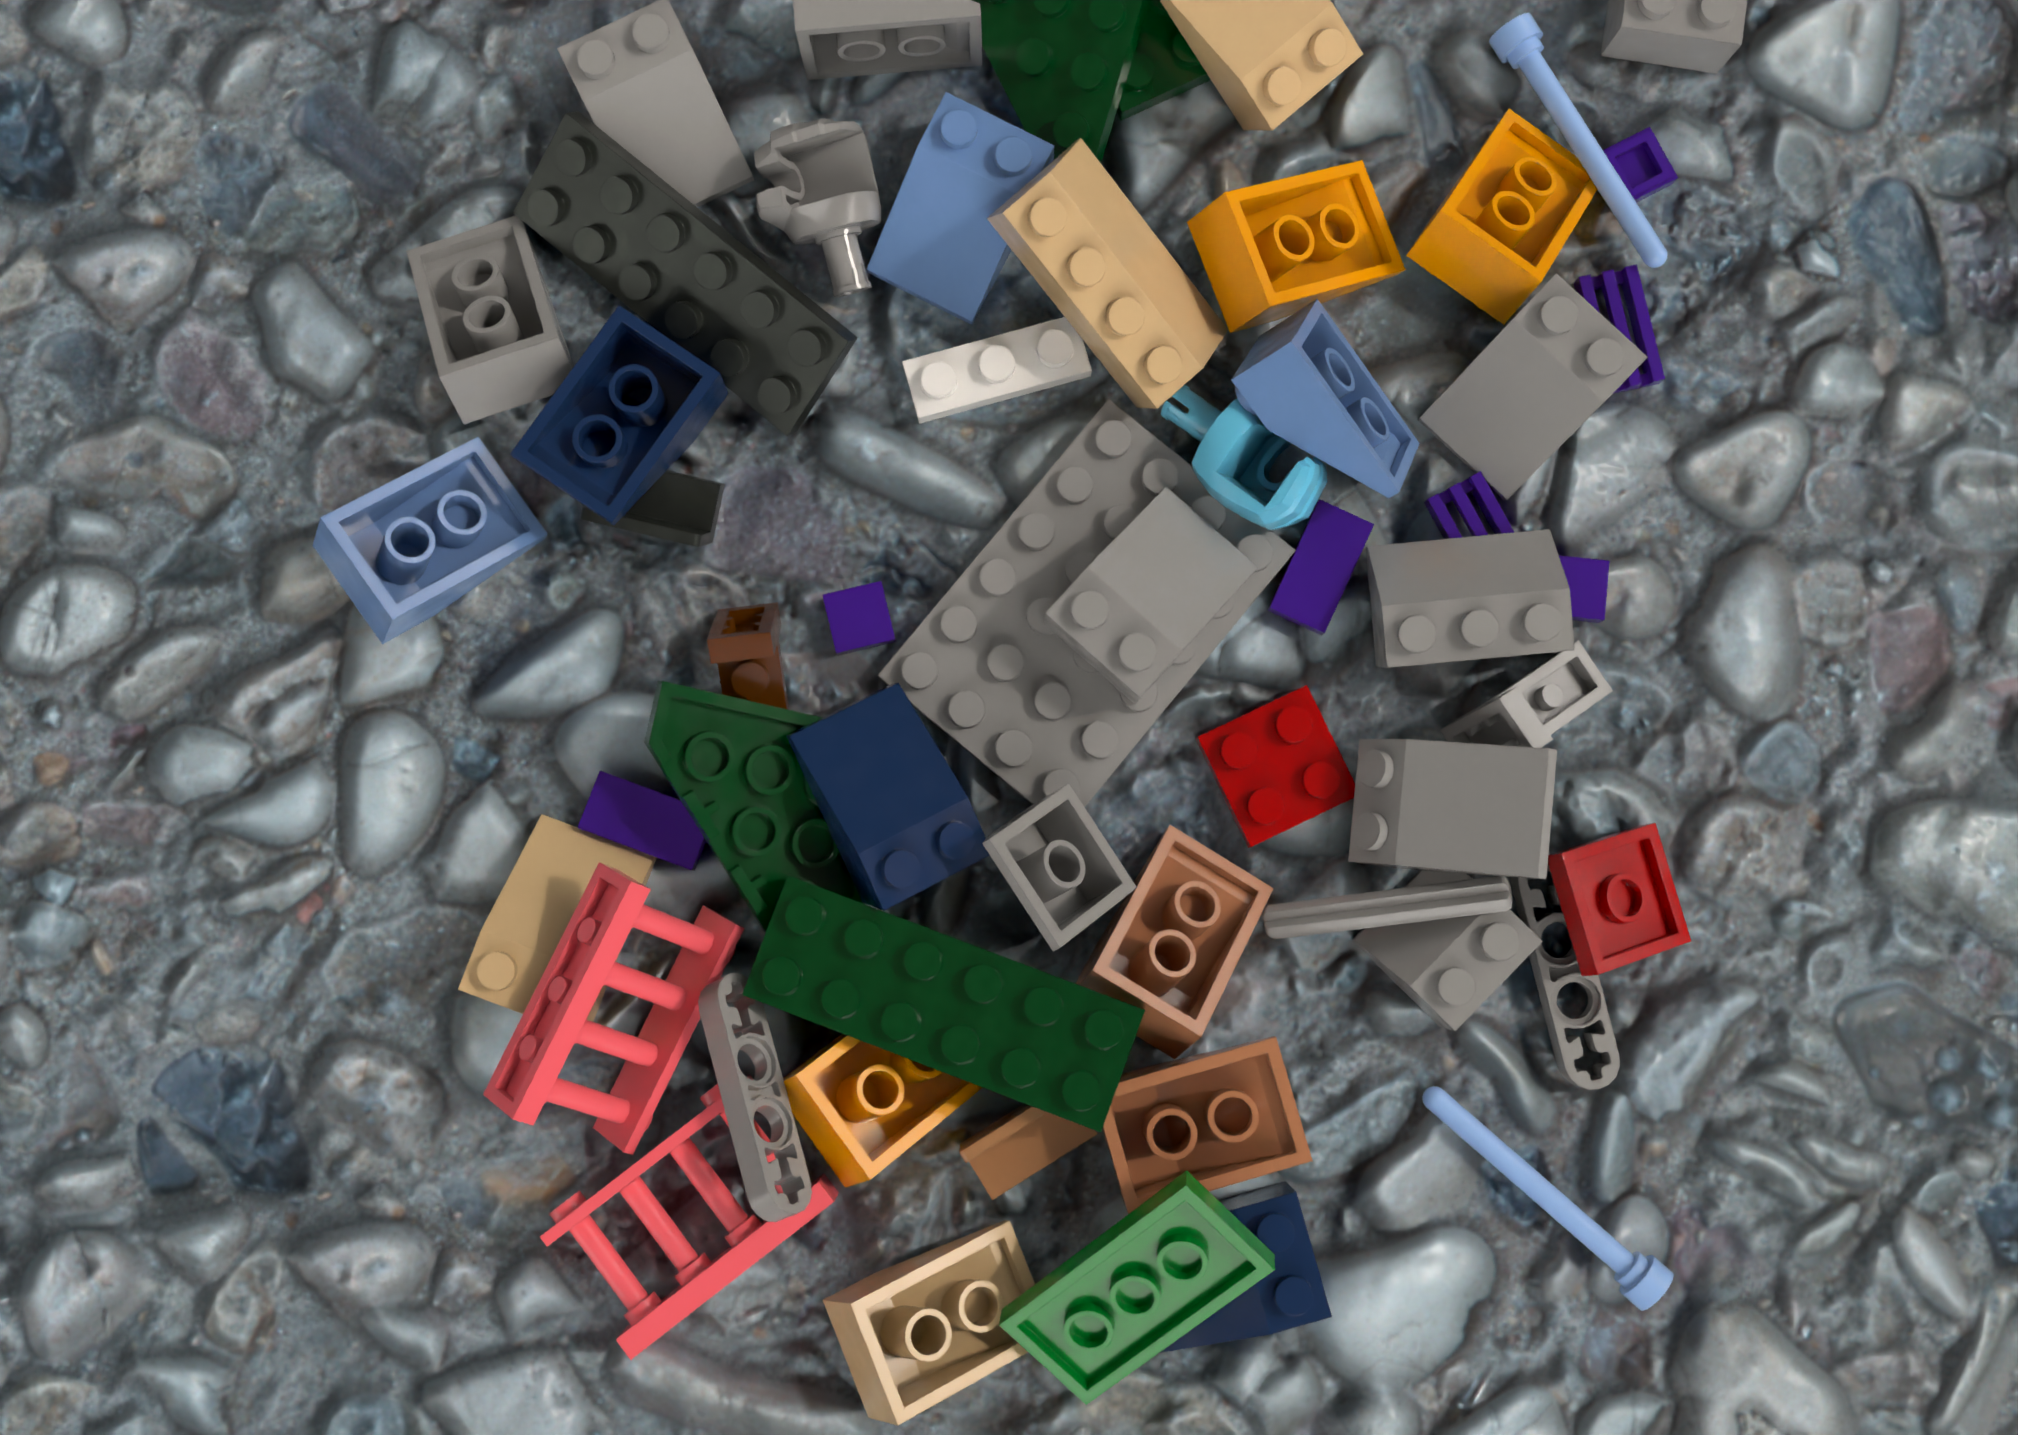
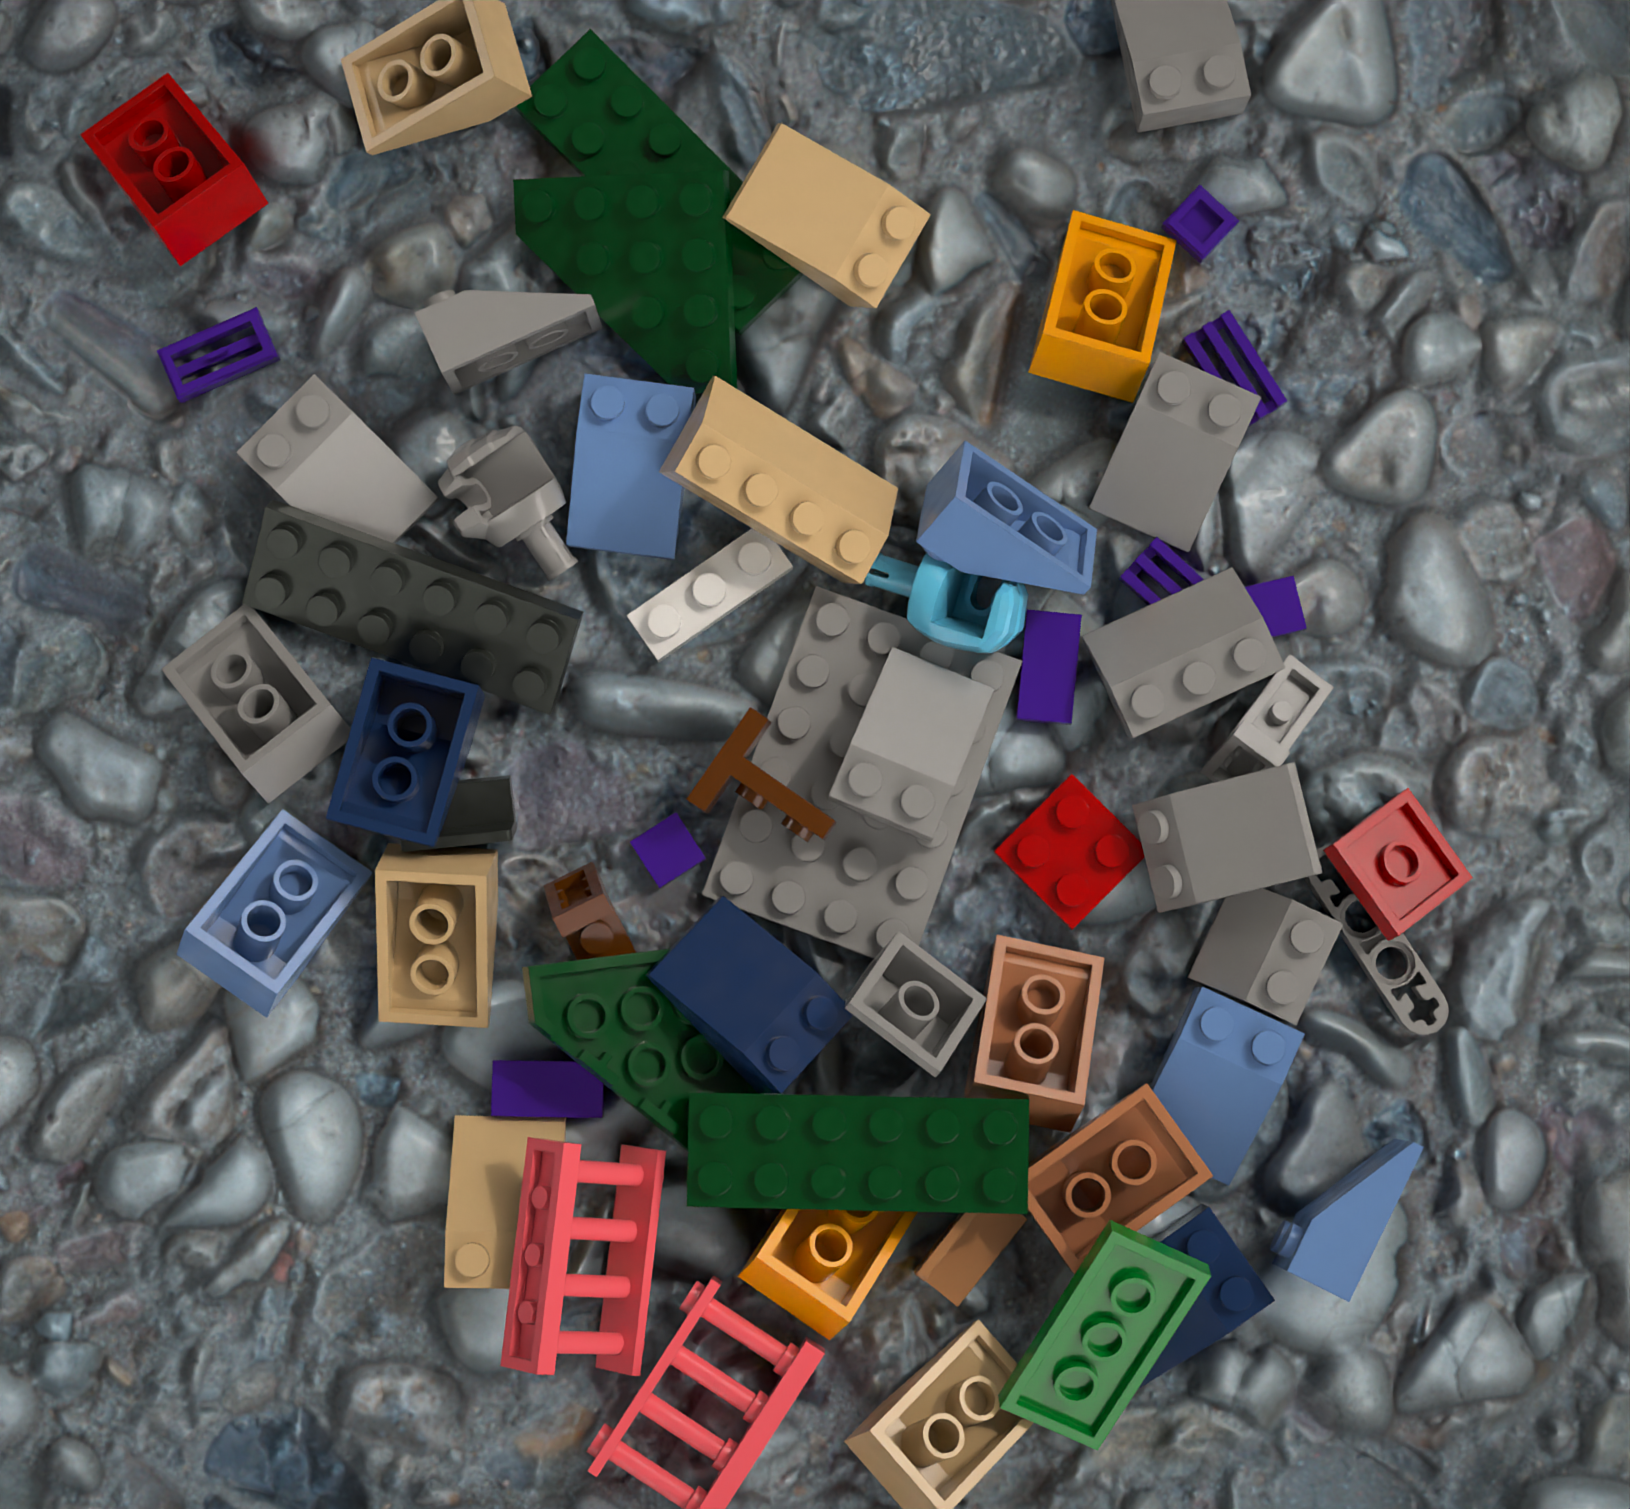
camera: 15 degrees left, 0 degrees up
light grey beam [698,973,812,1222] -> none
light orange slope [1187,160,1406,333] -> none
light grey axle [1263,876,1512,939] -> none
light blue piece [1422,1086,1674,1311] -> none
light blue piece [1489,13,1668,268] -> none
none -> tan slope [375,843,498,1028]
none -> reddish brown bracket [687,707,837,842]
none -> medium blue slope [1150,987,1305,1186]
none -> medium blue slope [1270,1139,1424,1302]

